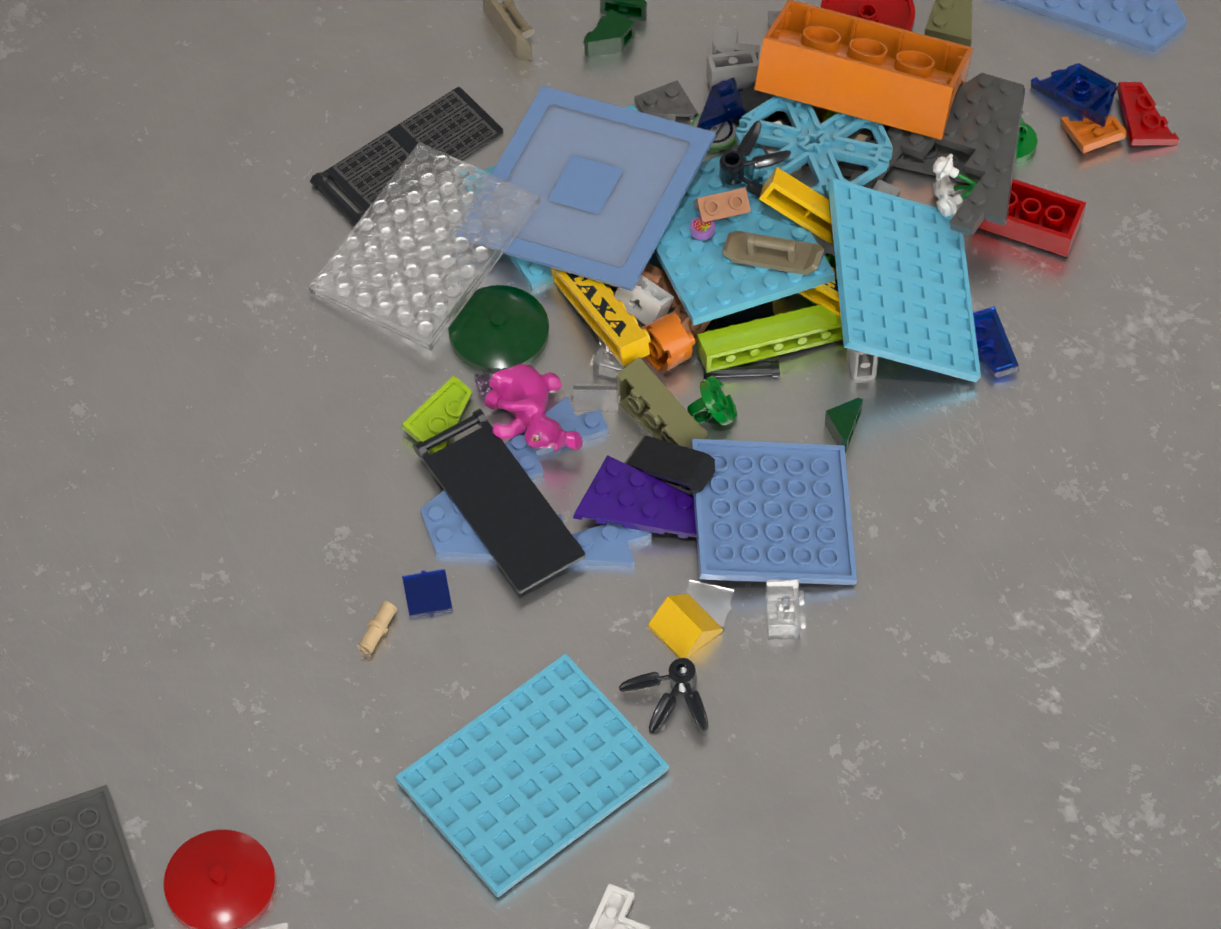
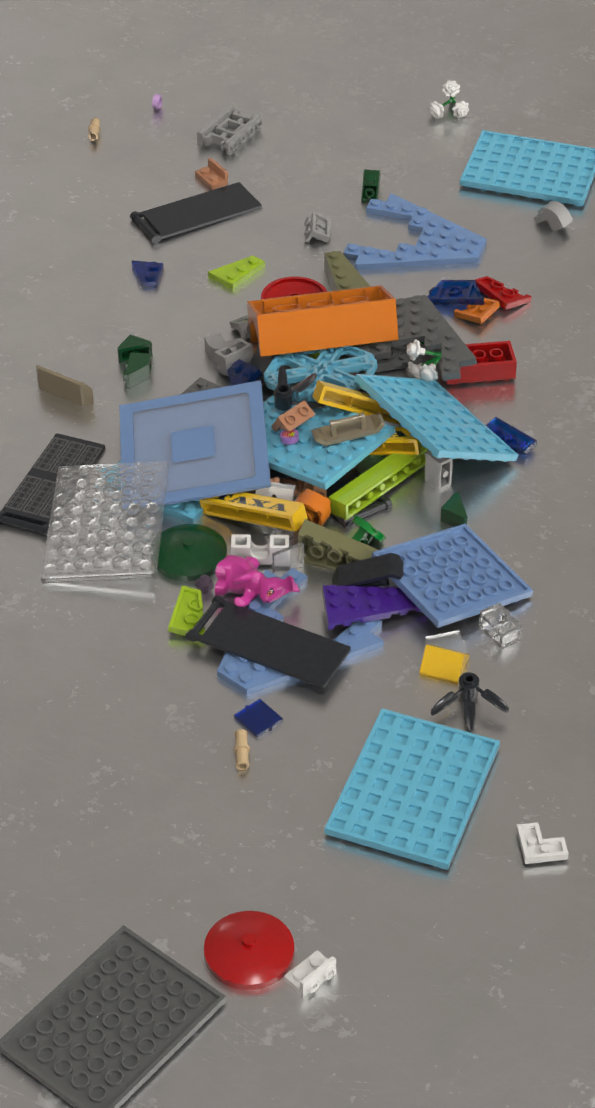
camera: 30 degrees left, 15 degrees down
none -> white arch [231,534,289,565]

